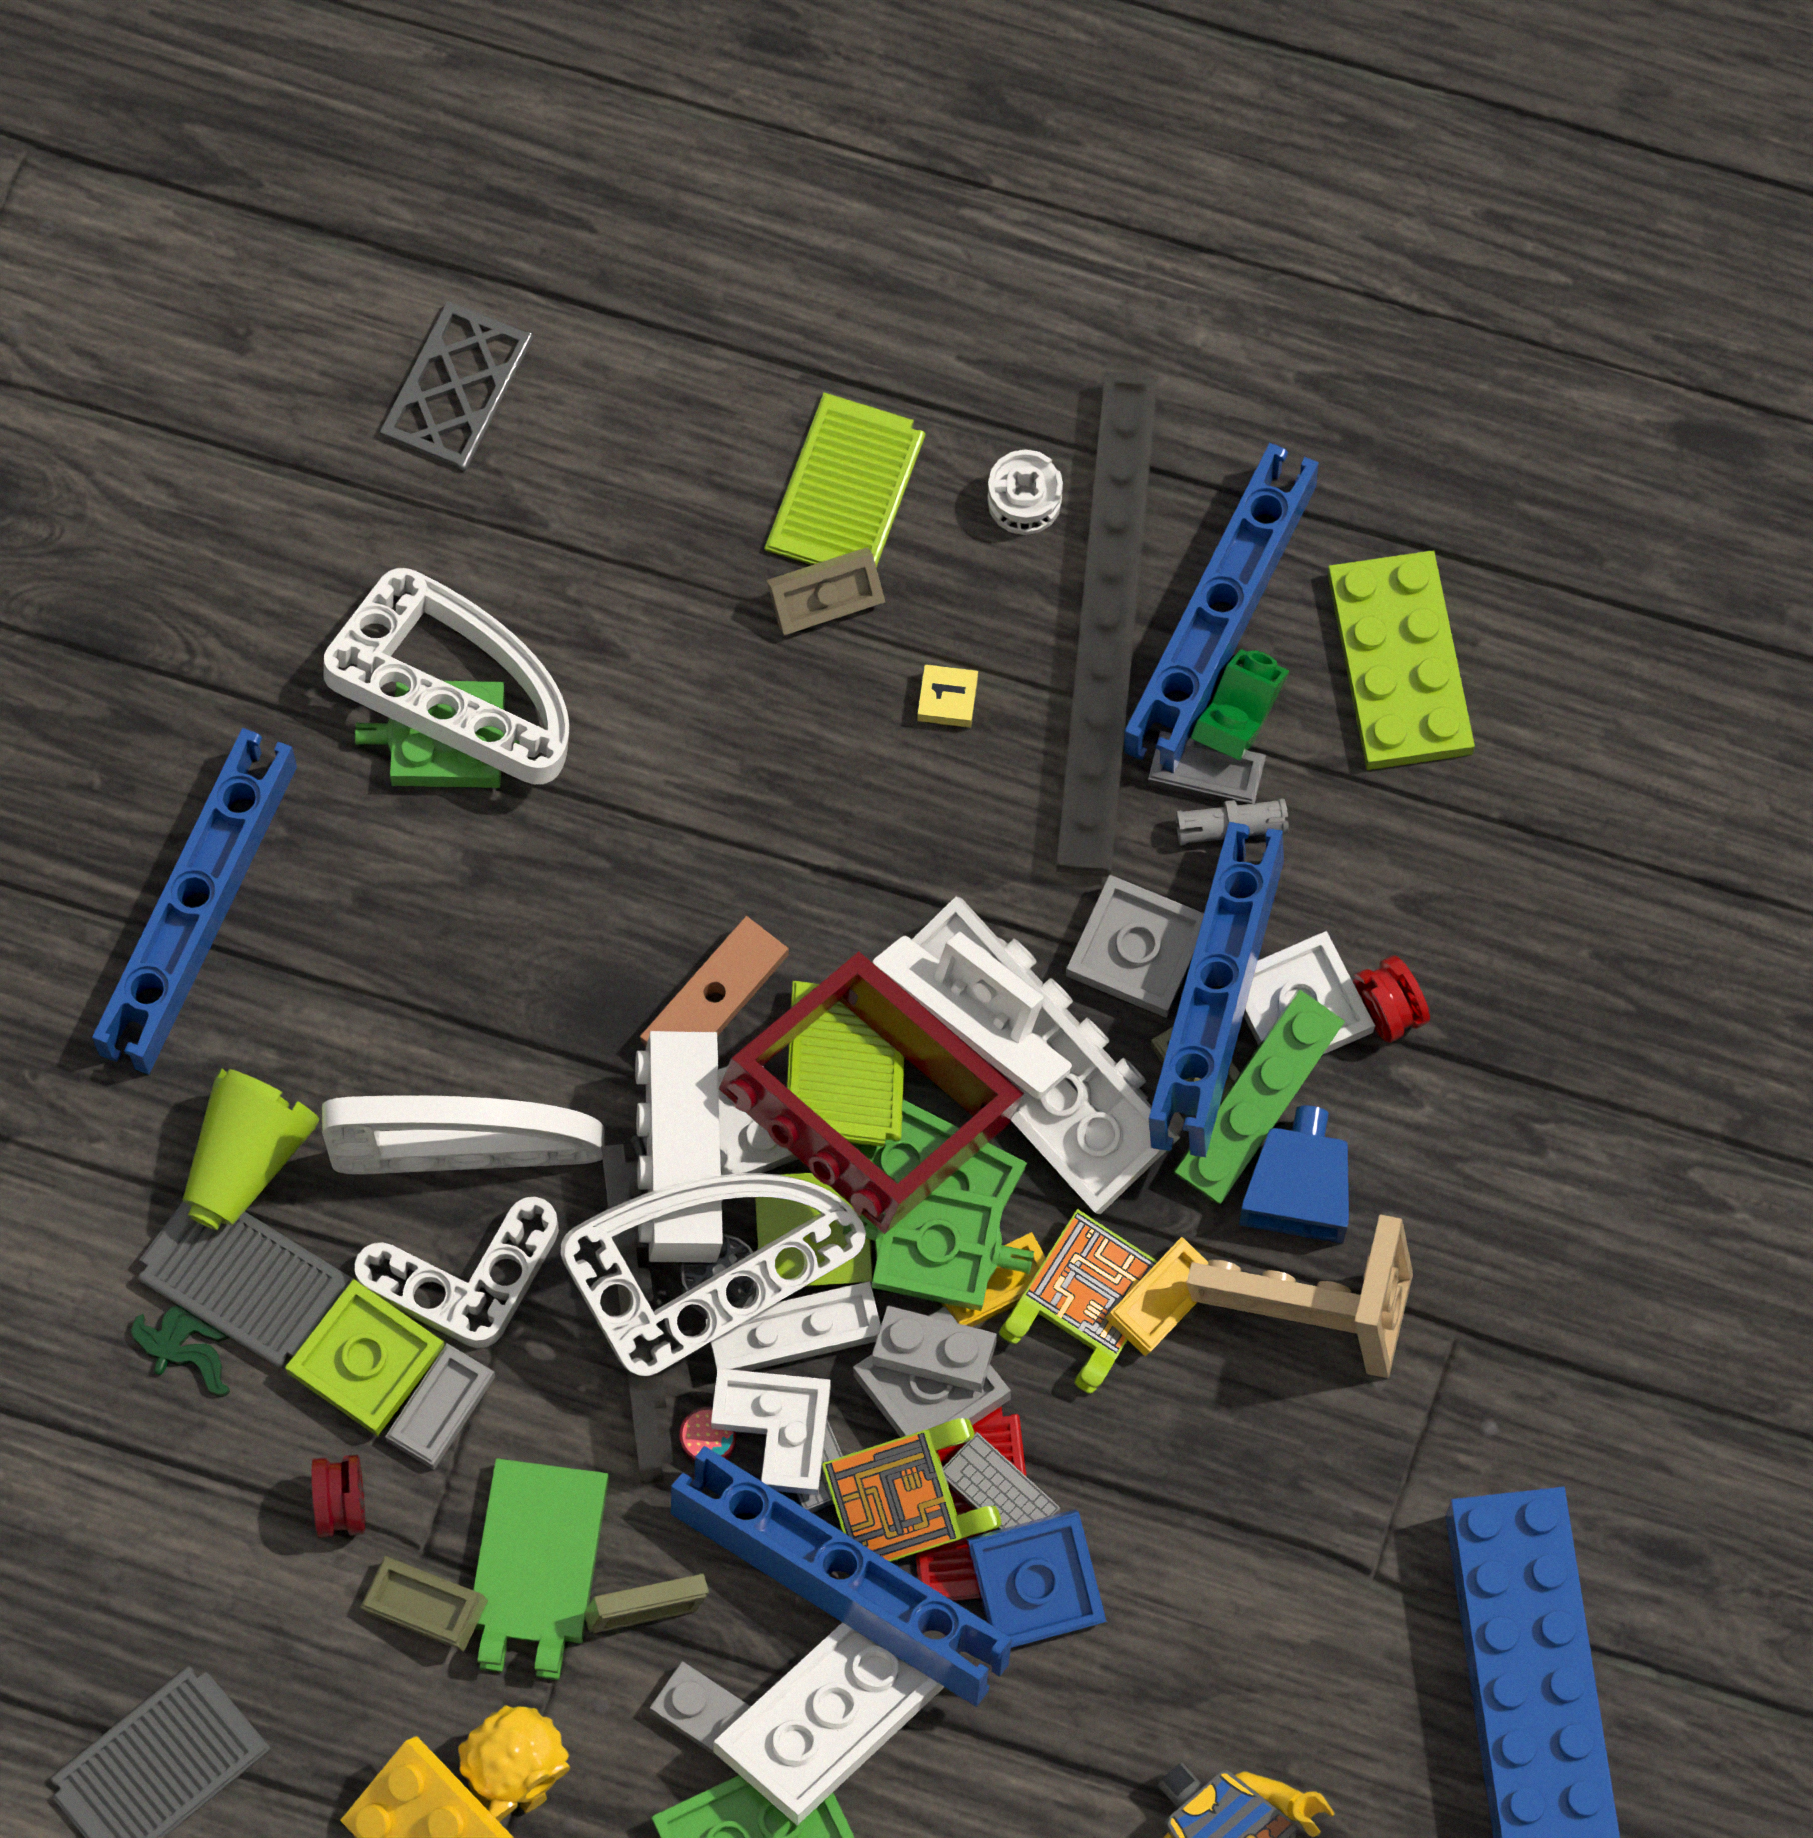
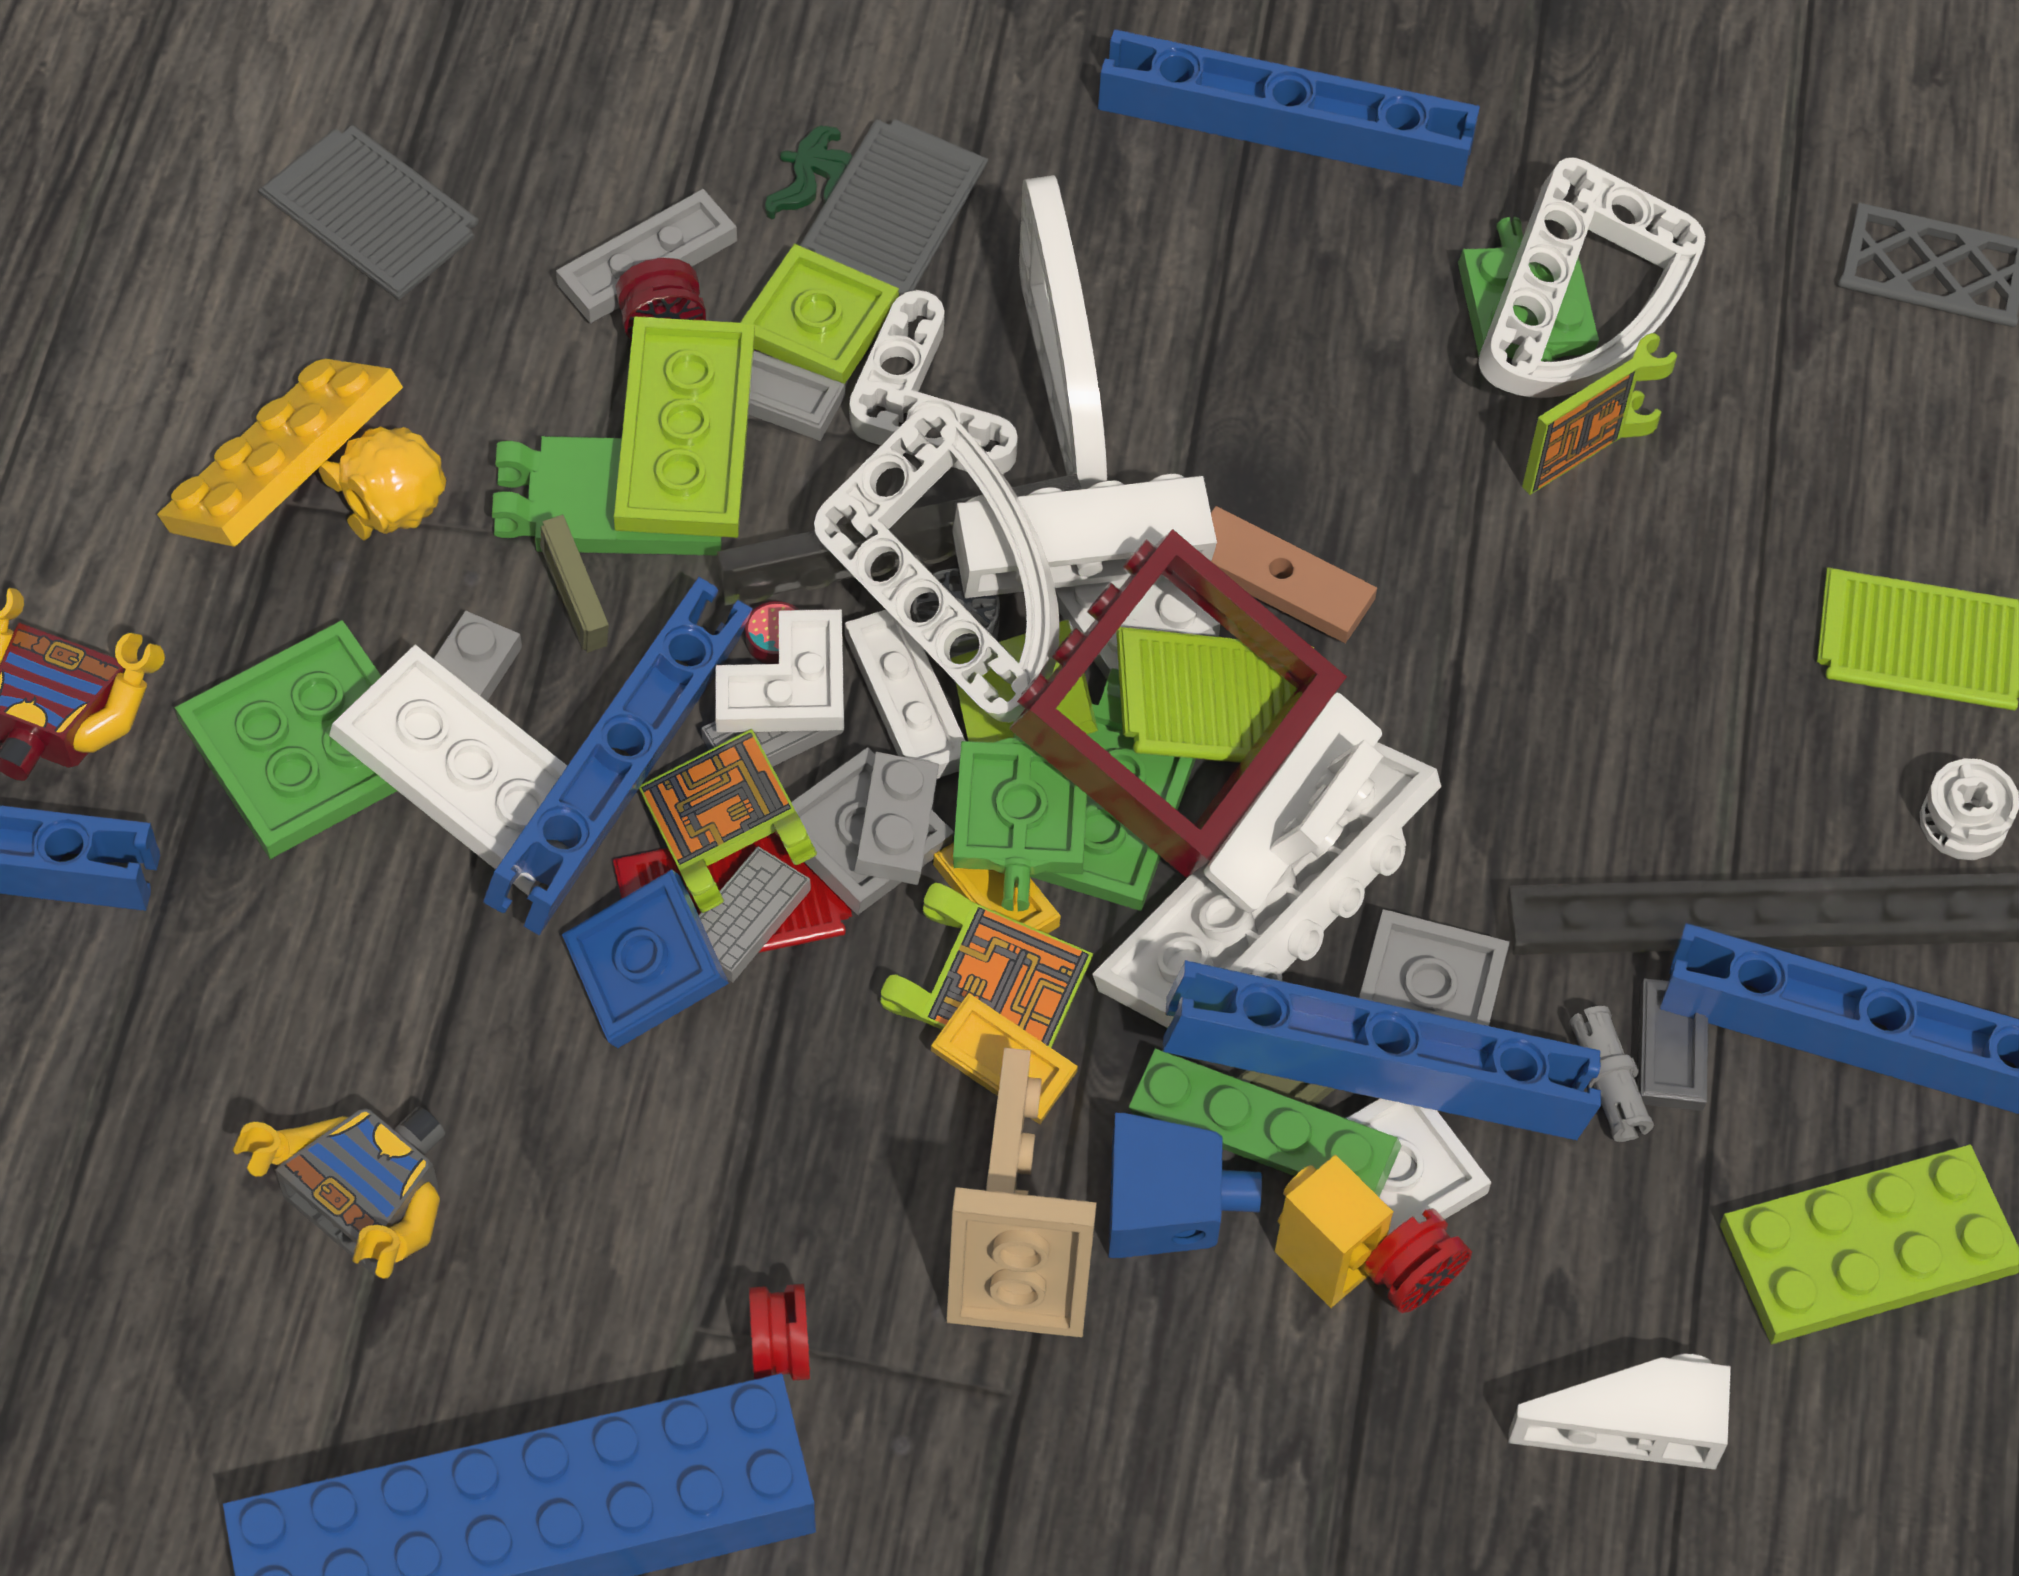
camera: 80 degrees right, 10 degrees down
lime cone [183,1068,319,1230] -> none
olive tile [360,1556,488,1652] -> none
dark tan plate [766,547,885,635] -> none
light yellow tile [918,665,978,728] -> none
green slope [1191,649,1289,761] -> none
none -> light grey plate [556,189,737,324]
none -> lime plate [614,317,755,538]
none -> red wheel [749,1284,810,1381]
none -> yellow brick [1275,1154,1393,1308]
none -> white slope [1508,1354,1731,1469]
none -> flag [1522,333,1677,495]

